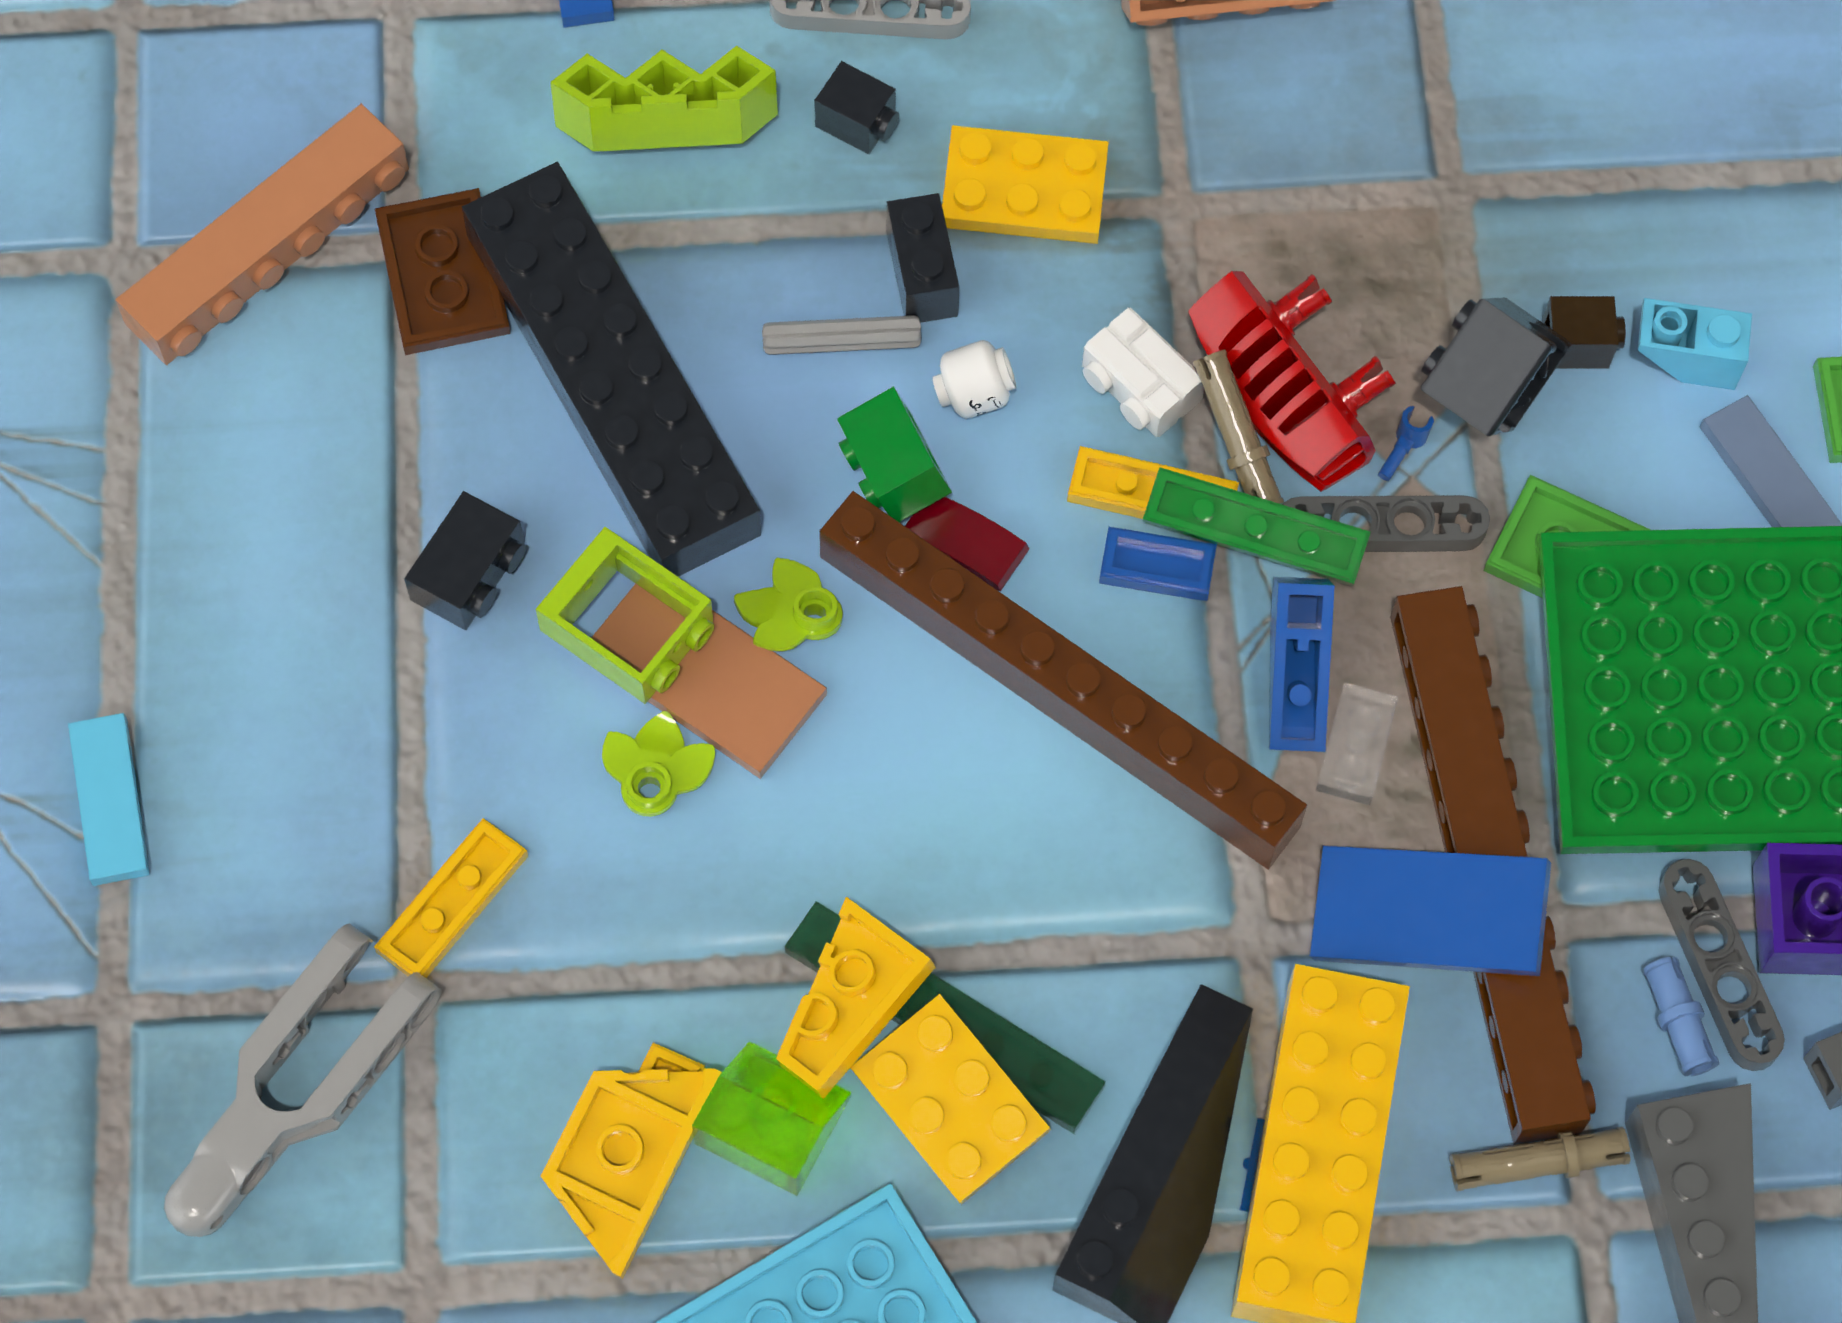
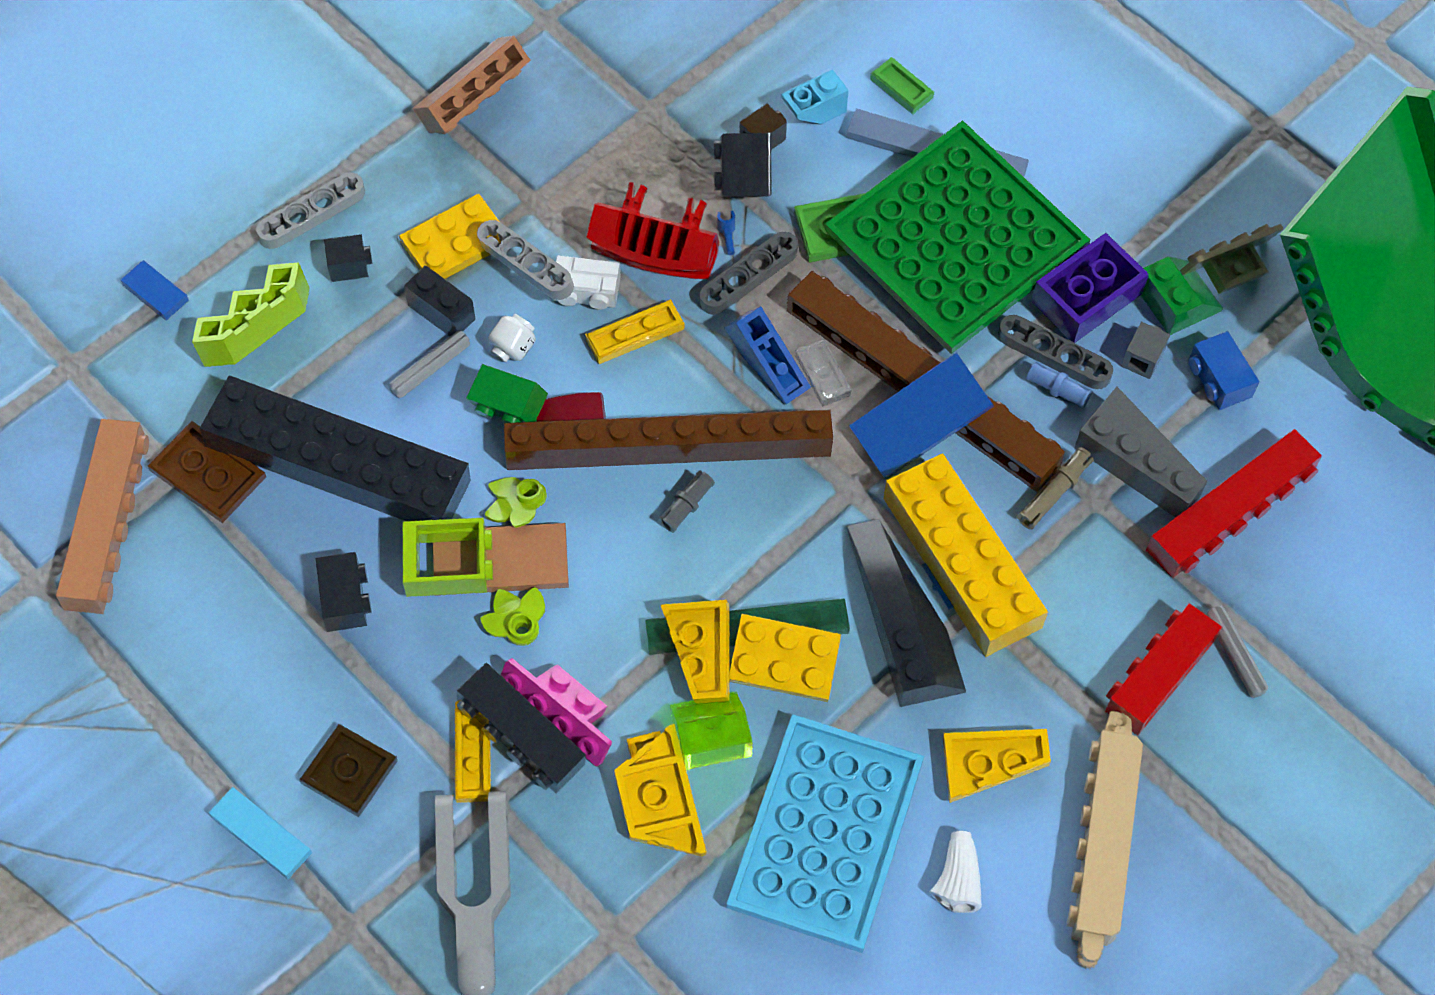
camera: 40 degrees left, 5 degrees down
blue tile [1099,527,1217,601] -> none
green tile [1143,467,1371,587] -> none
dark tan pin [1192,349,1284,504] -> none
none -> dark brown tile [299,724,398,817]
none -> black brick [457,662,586,793]
none -> light grey beam [477,220,574,300]
none -> dark pink bracket [500,658,612,767]
none -> dark grey pin [658,470,715,533]

